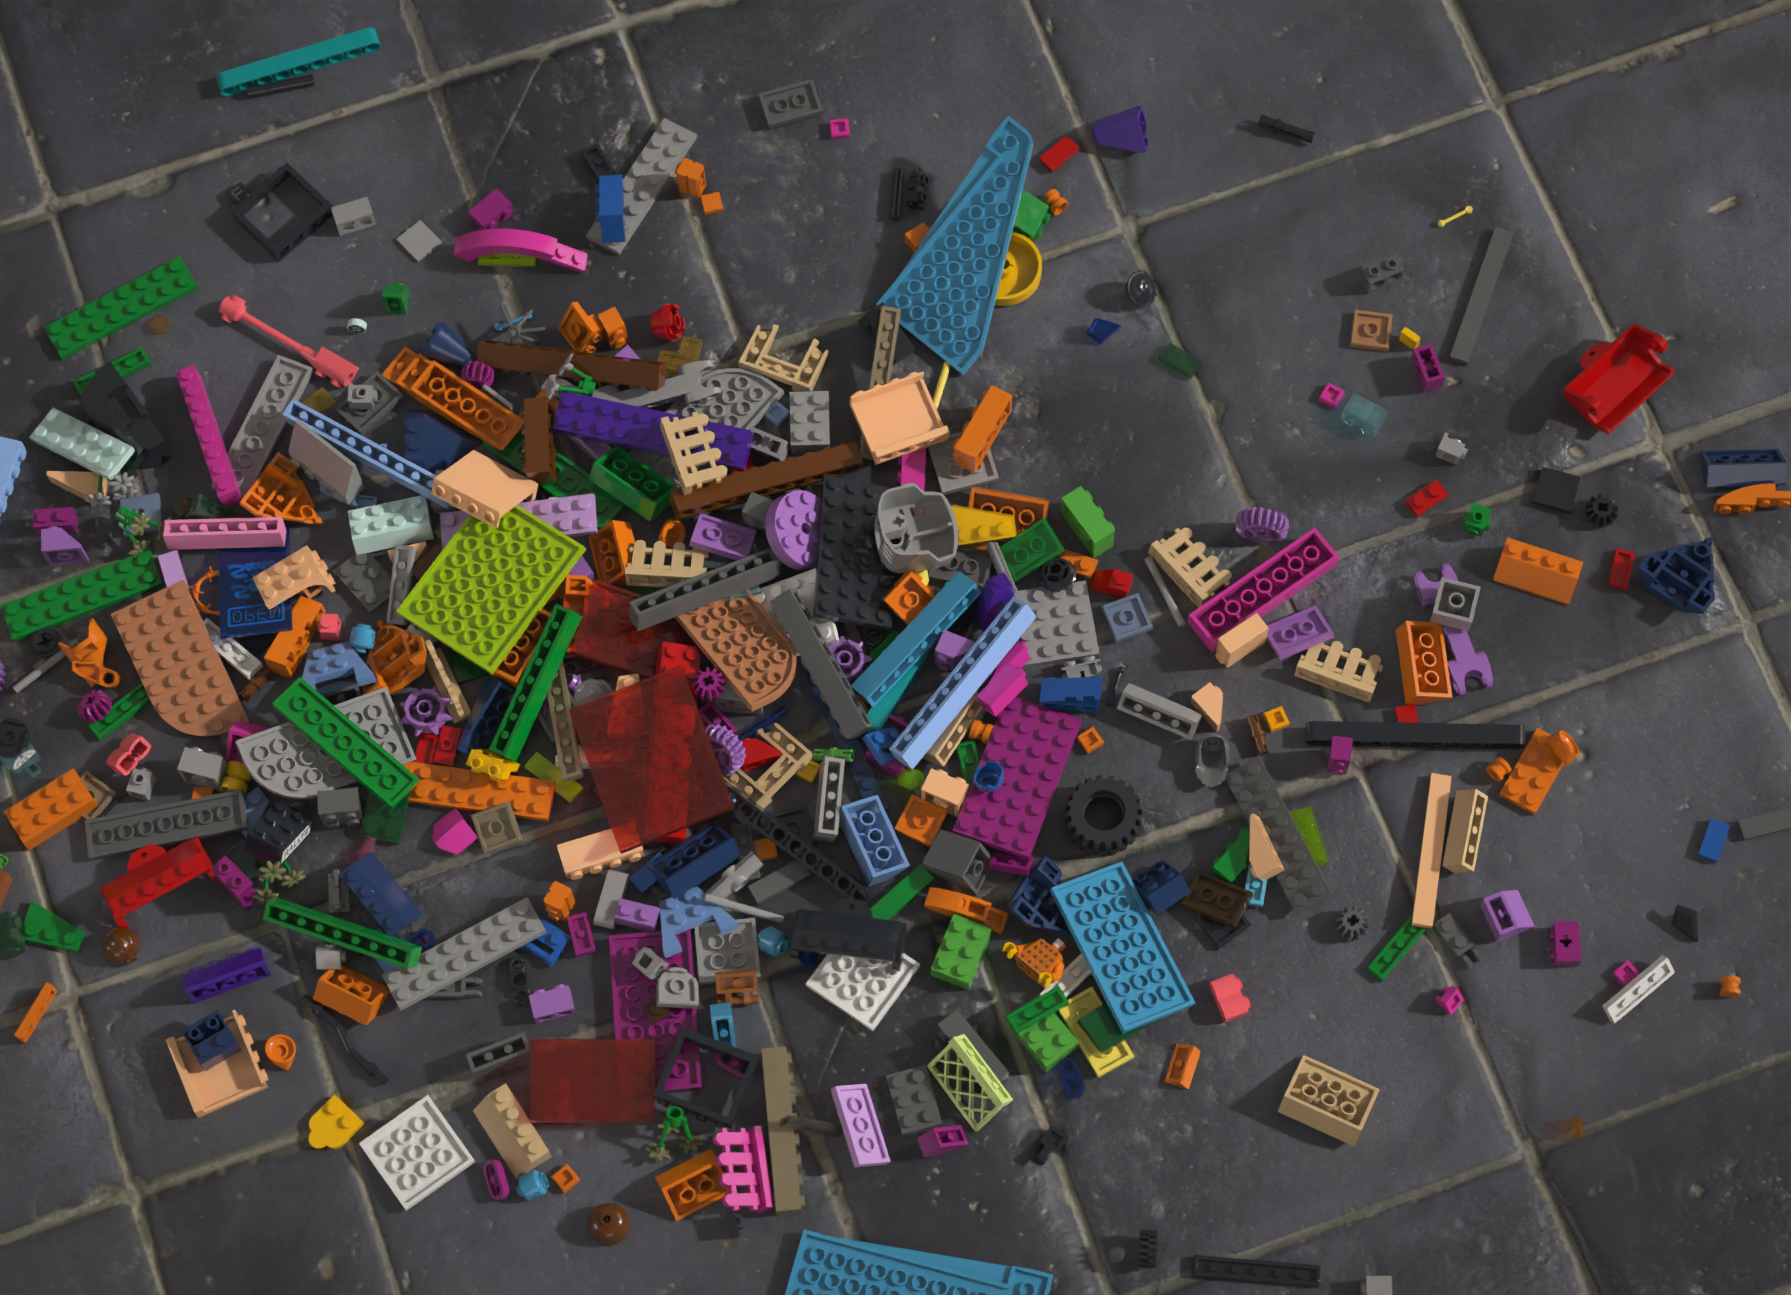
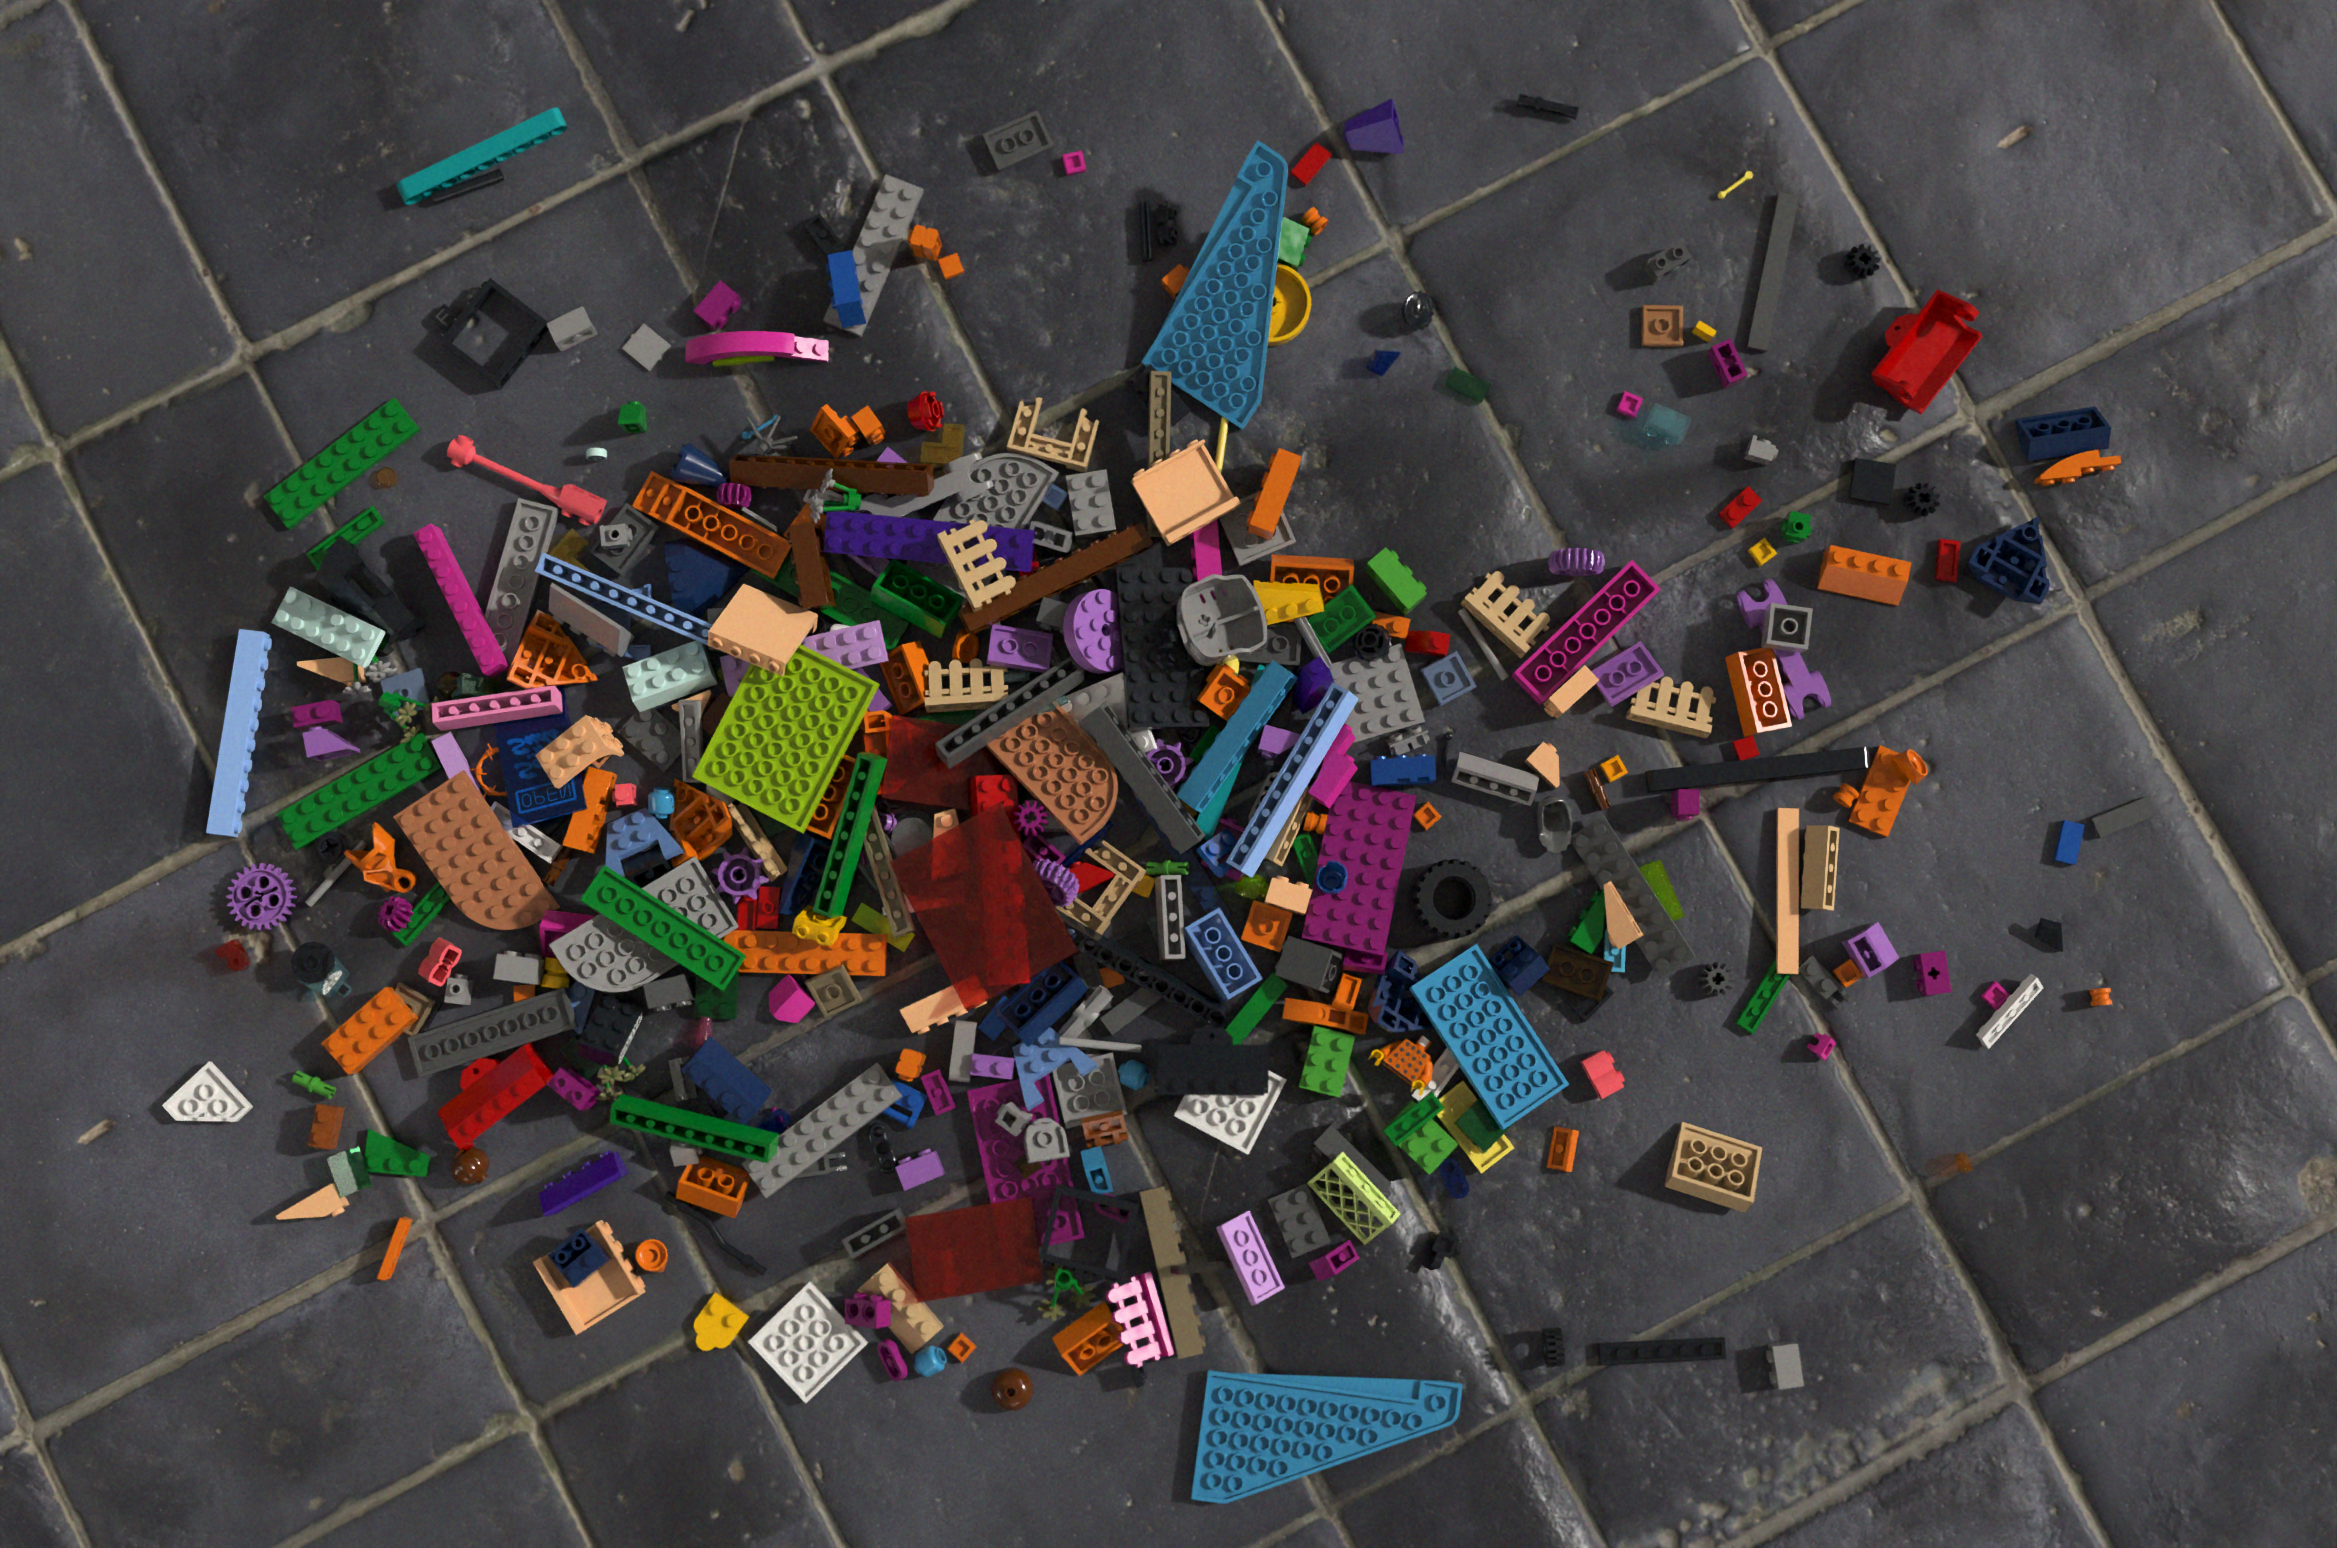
camera: 10 degrees left, 15 degrees up
none -> magenta brick [845,1293,891,1329]
none -> orange tile [1332,972,1362,1013]
none -> yellow tile [1747,538,1777,567]
none -> orange plate [1832,959,1863,988]
none -> black gear [1845,244,1881,279]

